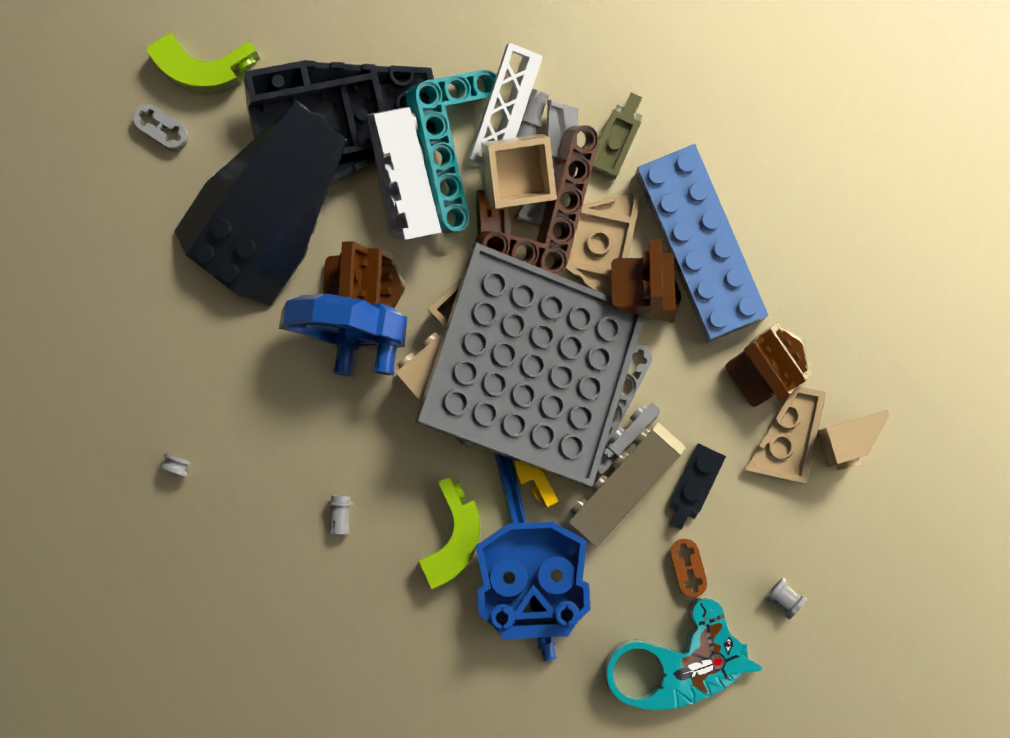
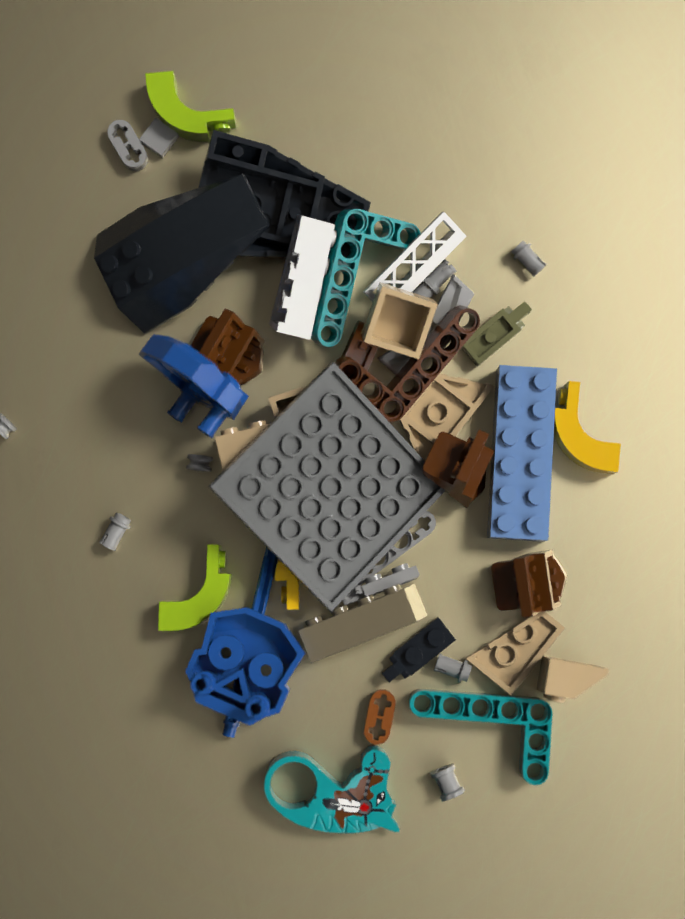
camera: 25 degrees right, 0 degrees up
none -> light grey tile [139,118,179,158]
none -> light grey bush [186,454,213,472]
none -> teal beam [408,689,552,785]
none -> light grey pin [434,654,472,682]
none -> light grey pin [512,240,547,277]
none -> yellow arch [554,381,621,474]

